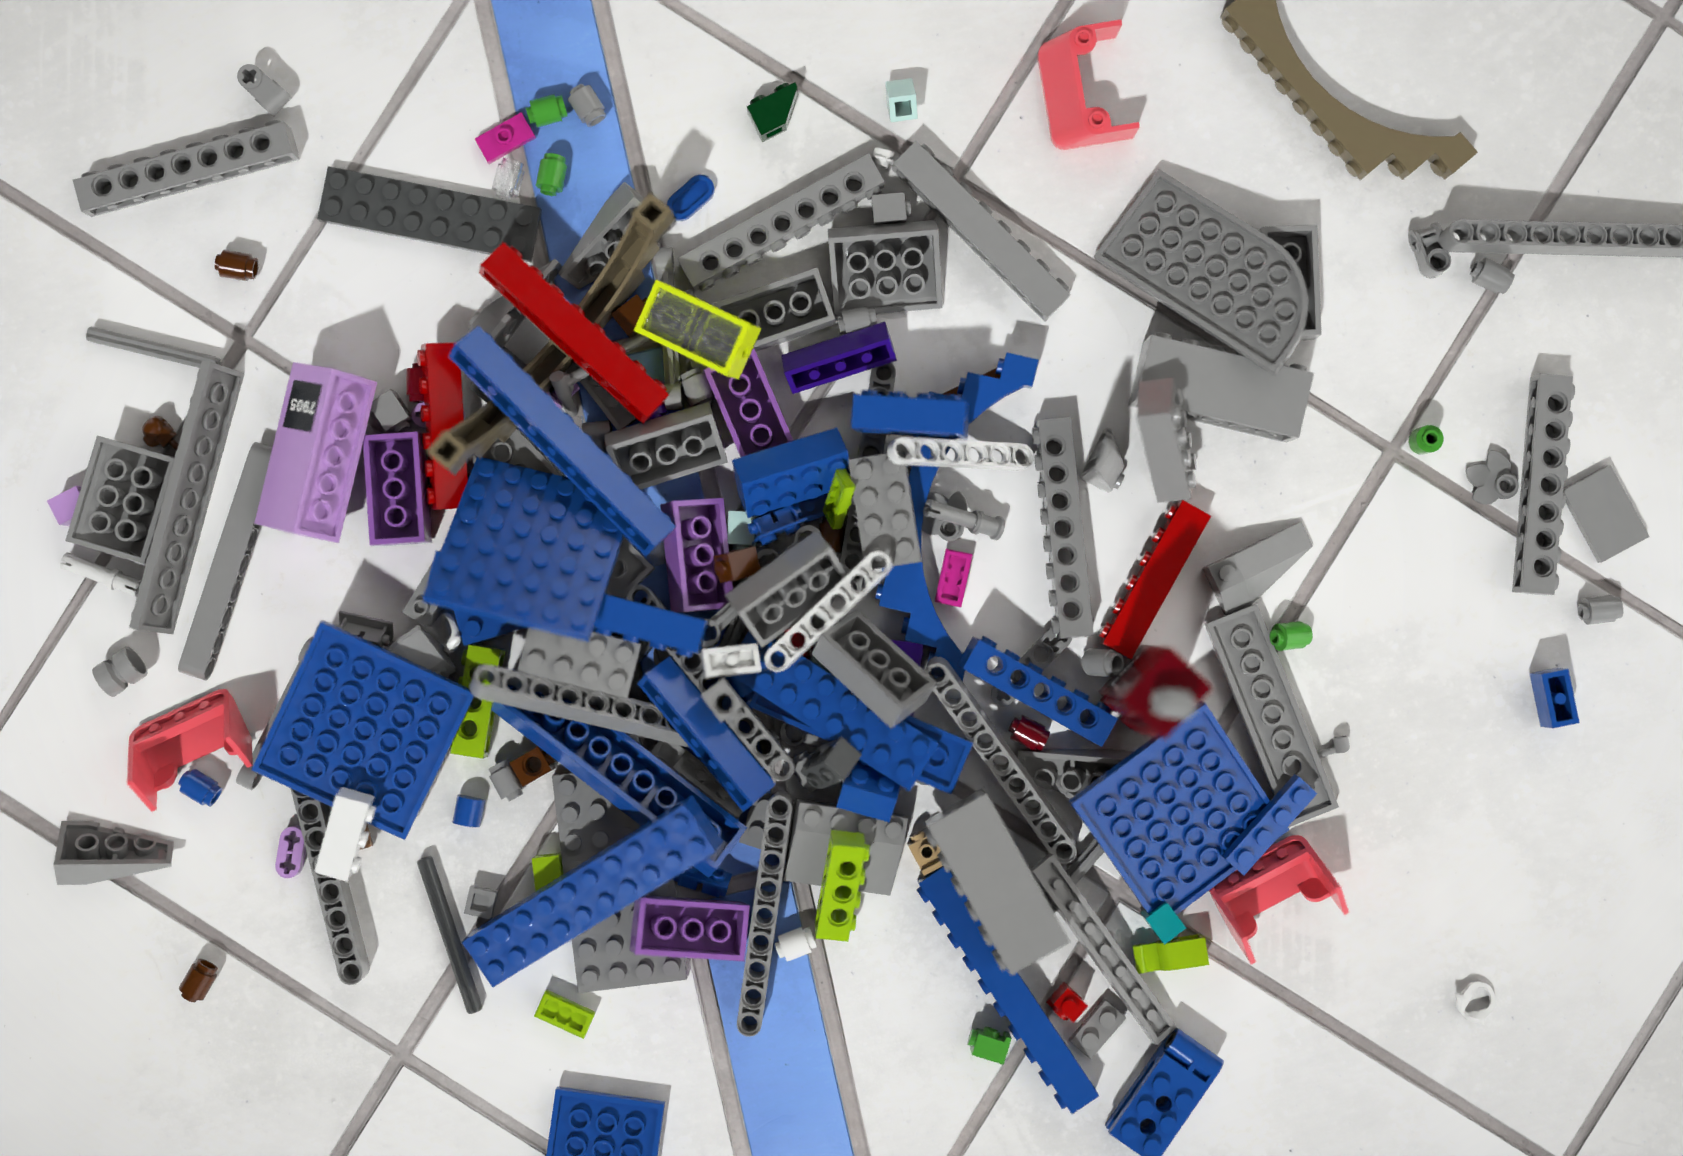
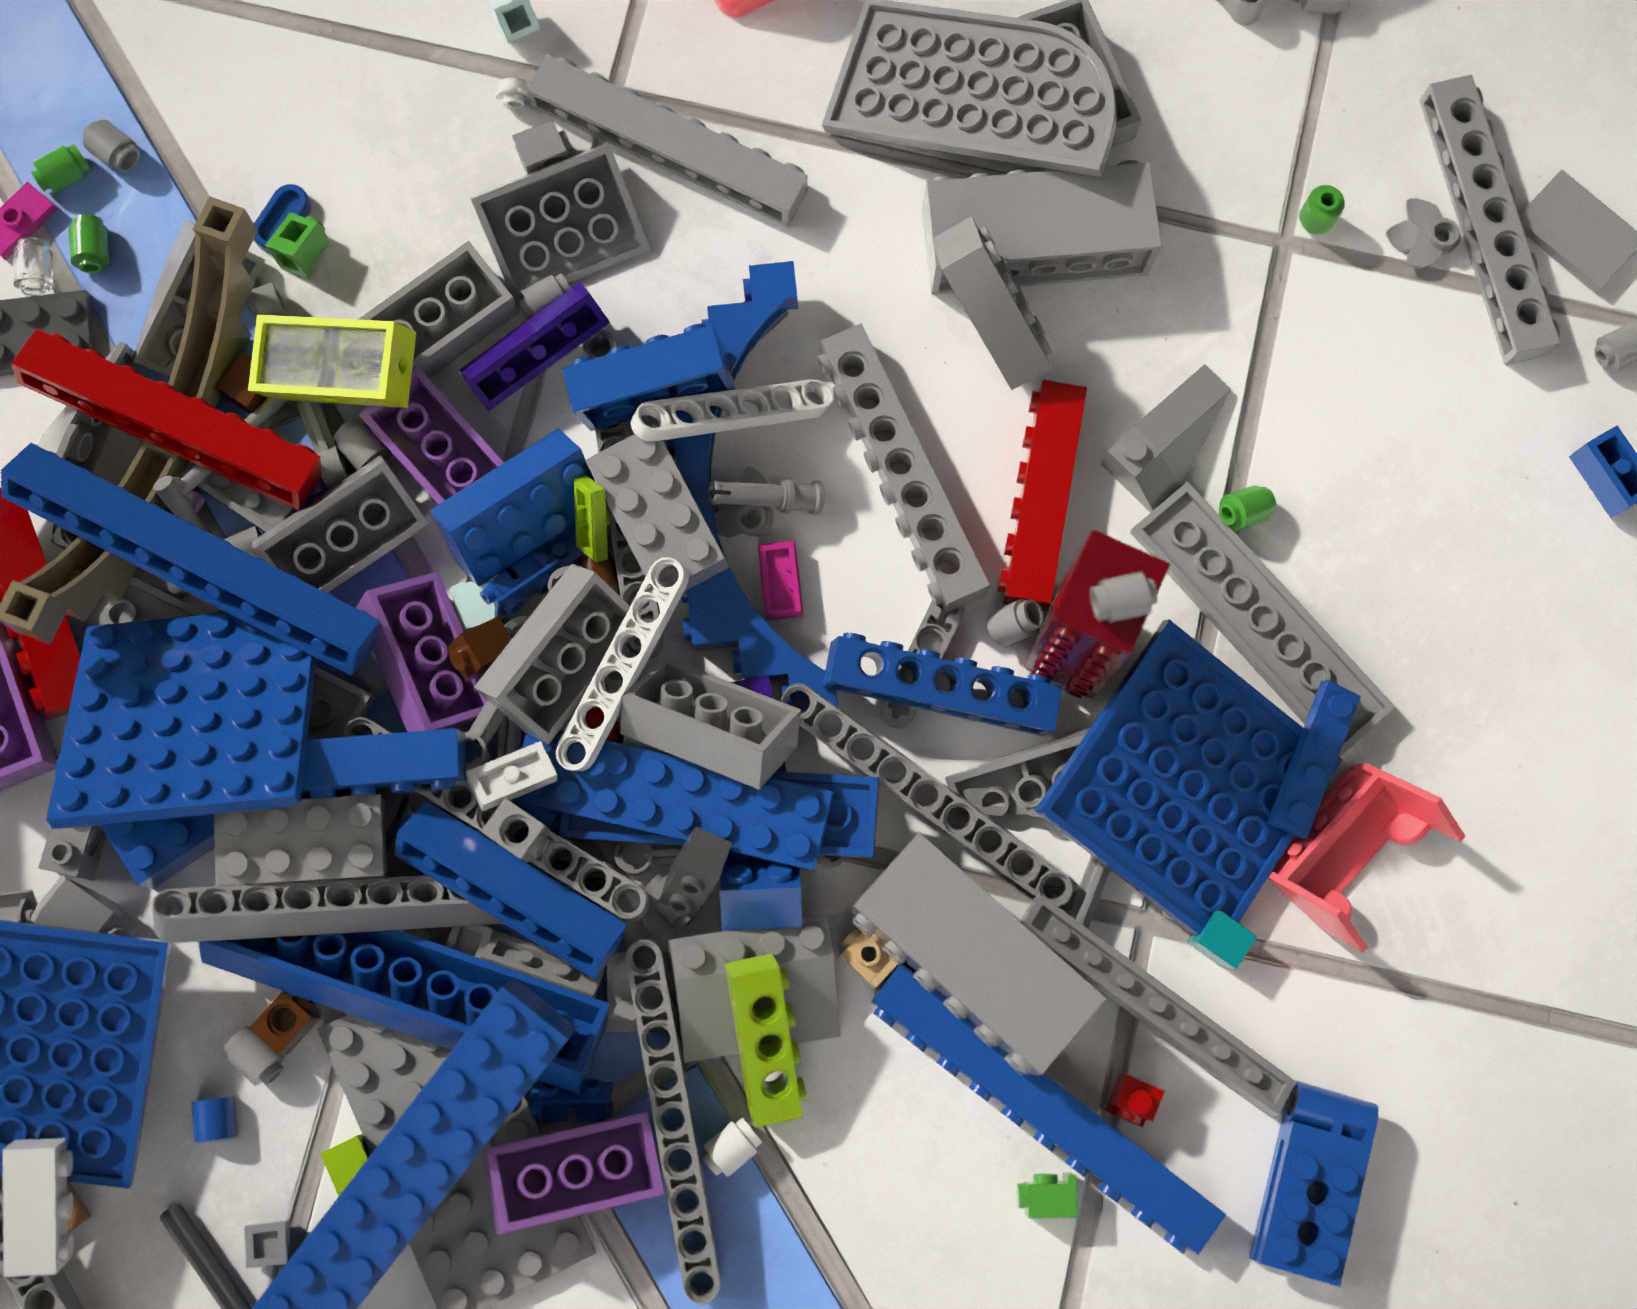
camera: 25 degrees left, 10 degrees down
white piece [441,613,461,653] -> none
lime brick [450,644,506,759] -> none
light grey brick [677,153,885,292] -> none
dark green slope [746,82,798,142] -> none
dark red brick [1008,714,1050,751] -> none
light grey plate [1069,998,1126,1059] -> none
light grey wedge [1080,427,1125,493] -> none
lime piece [1132,933,1209,974] -> none
light grey hand [1317,736,1350,759] -> none
none -> bright green brick [265,212,330,279]

